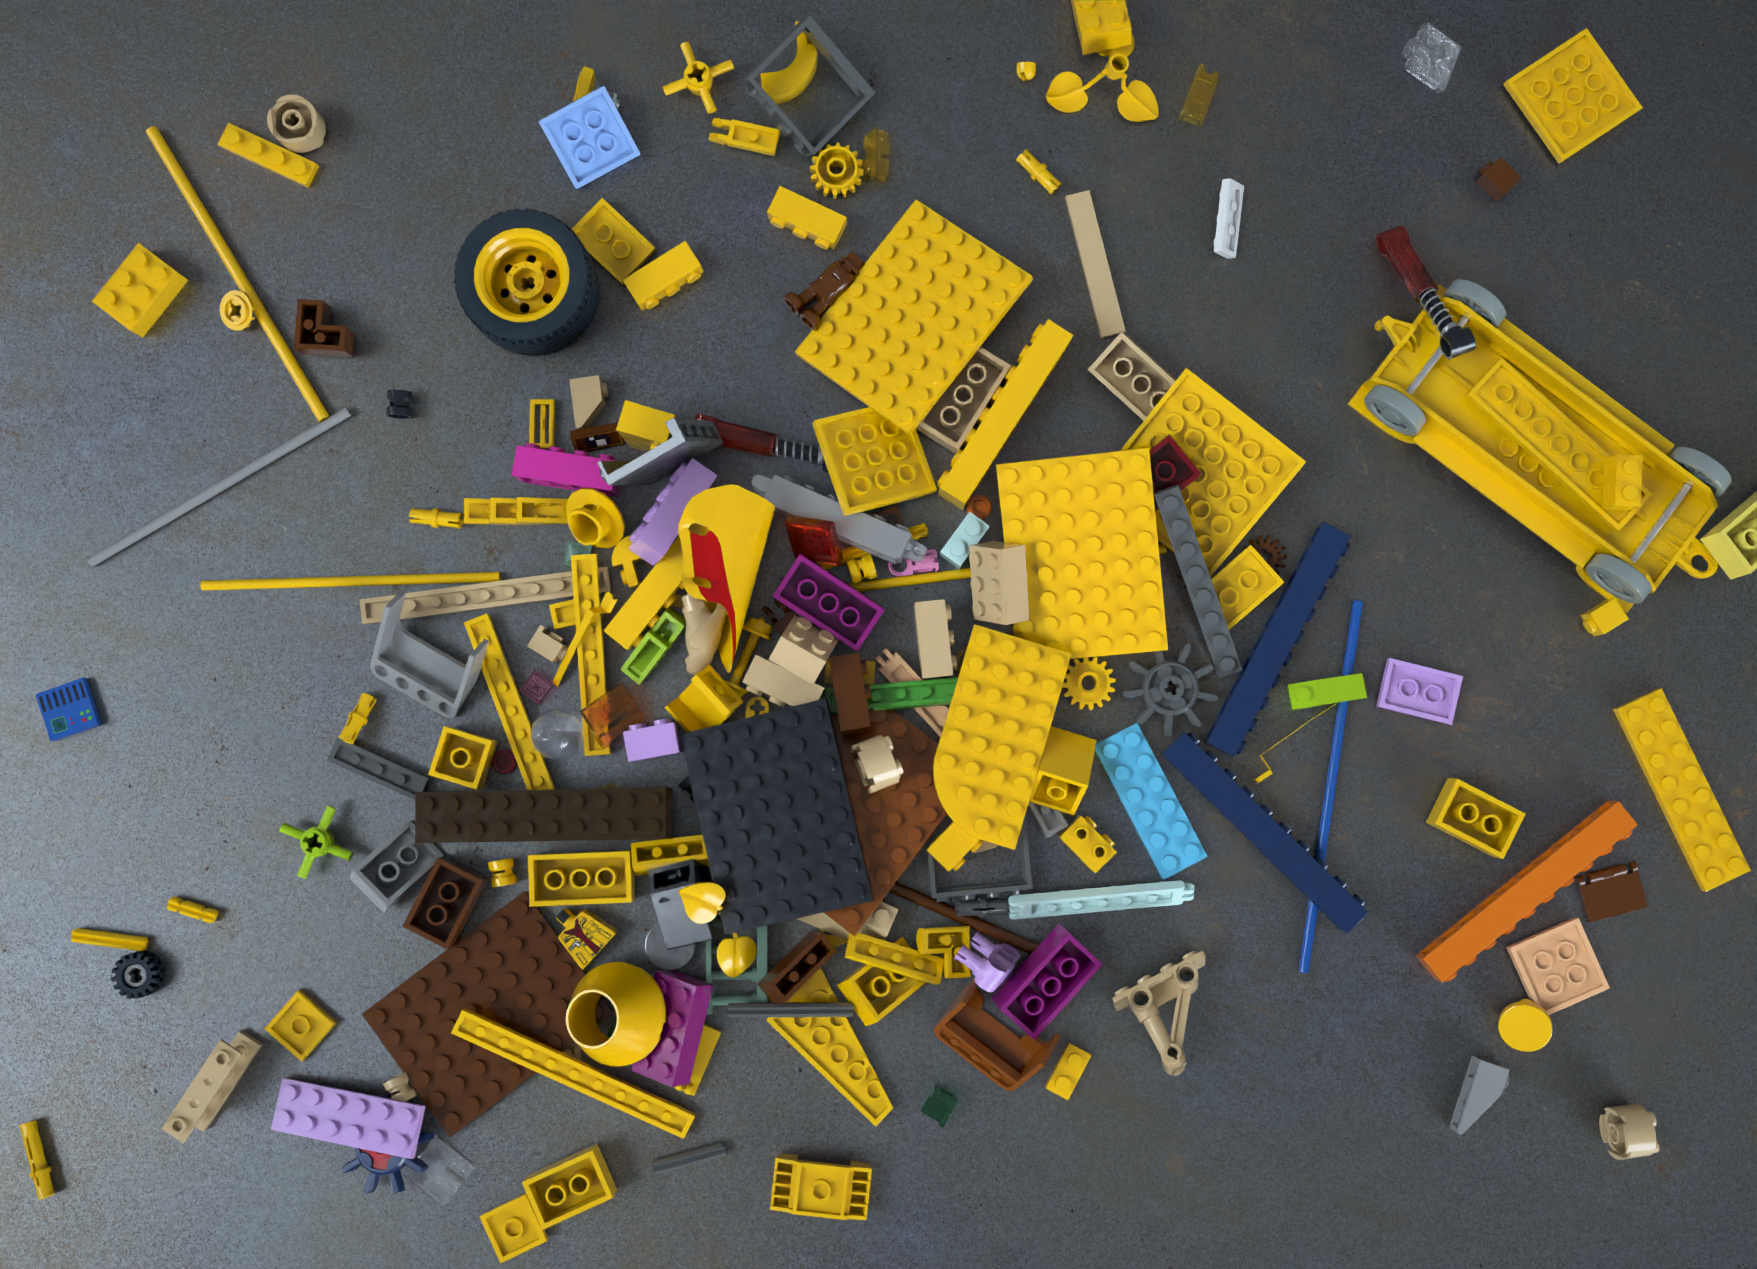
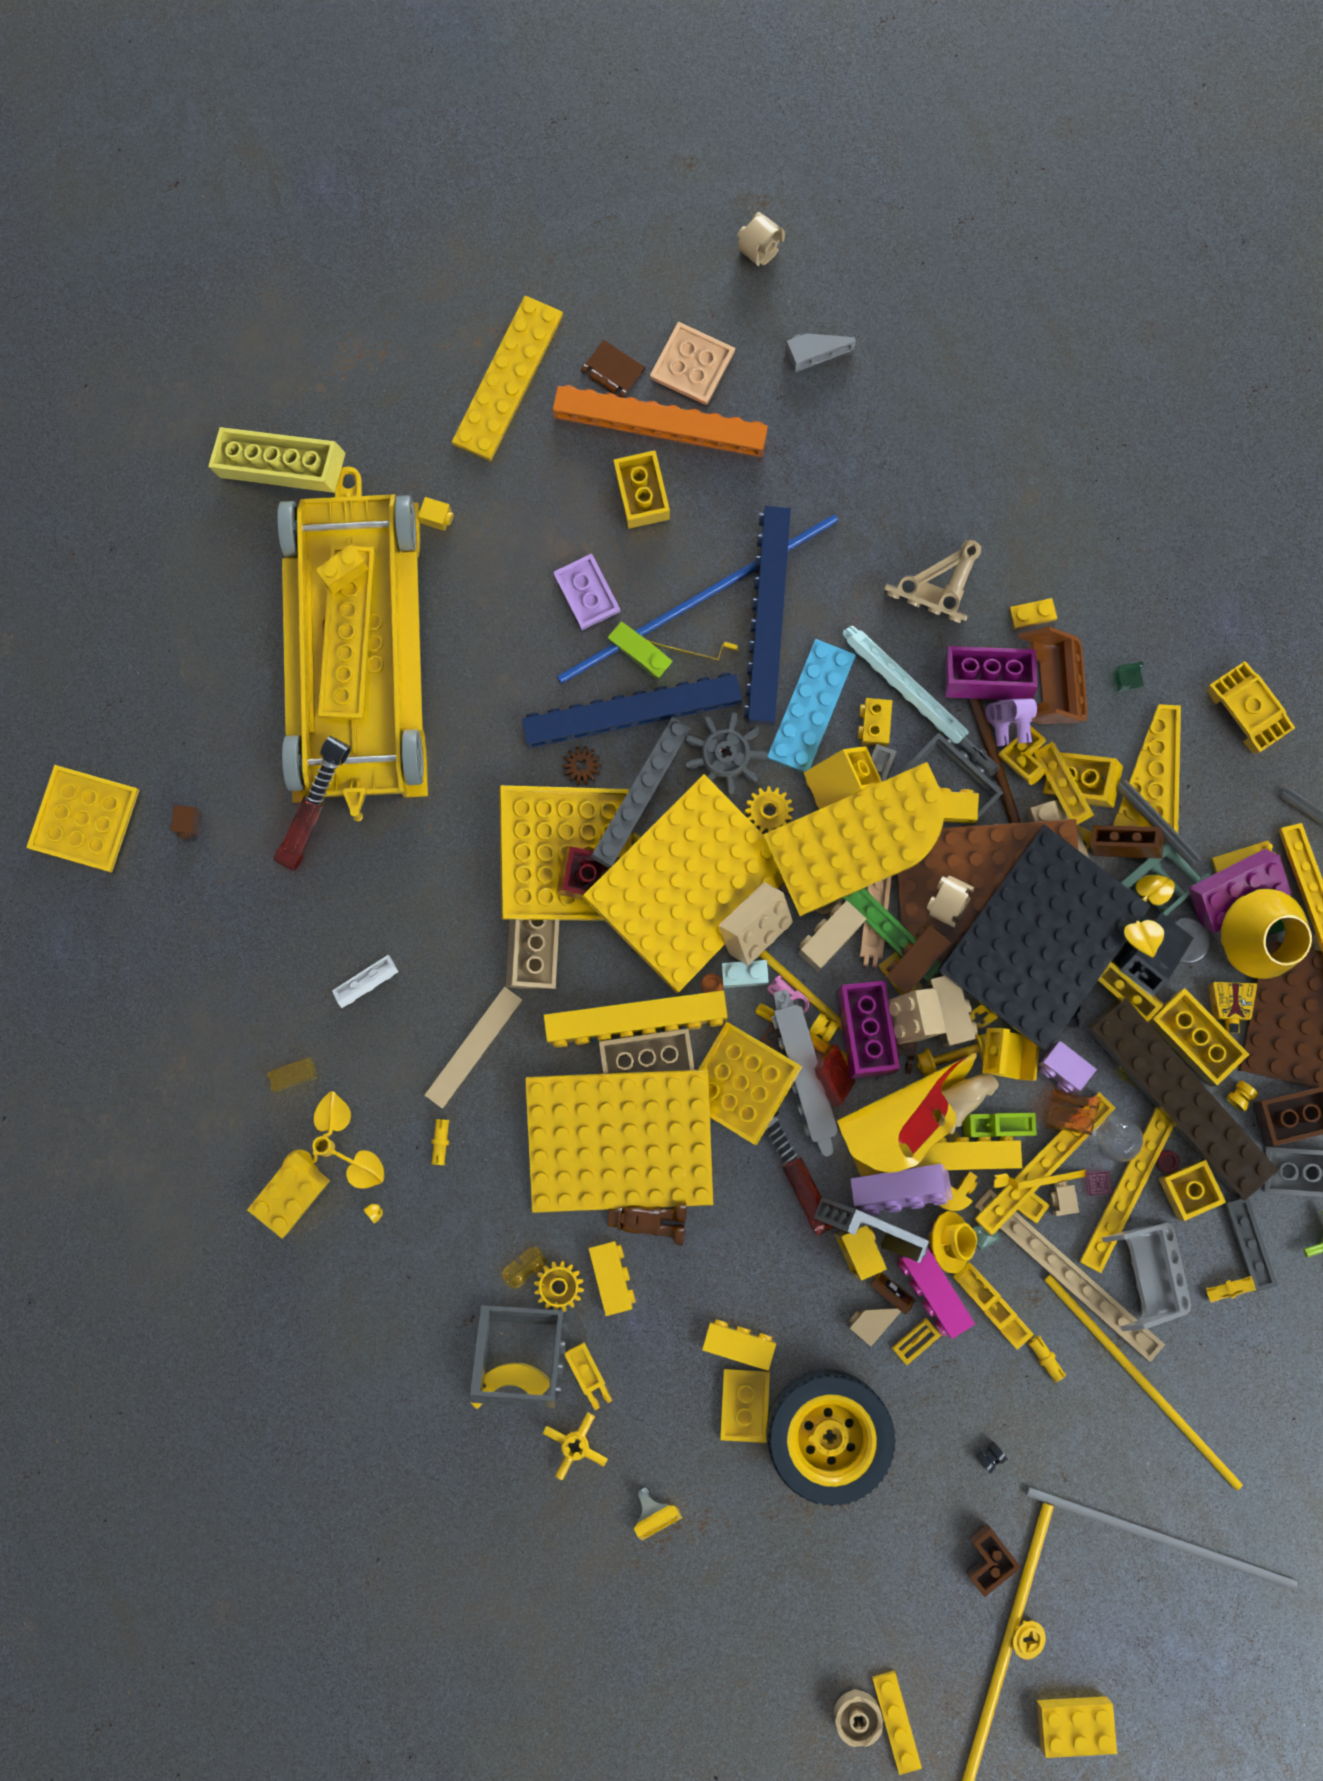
camera: 125 degrees left, 5 degrees down
light blue plate [538,85,640,189] -> none
yellow plate [1211,545,1284,630] -> none
clear plate [1402,22,1462,93] -> none
yellow tile [1498,999,1552,1052] -> none

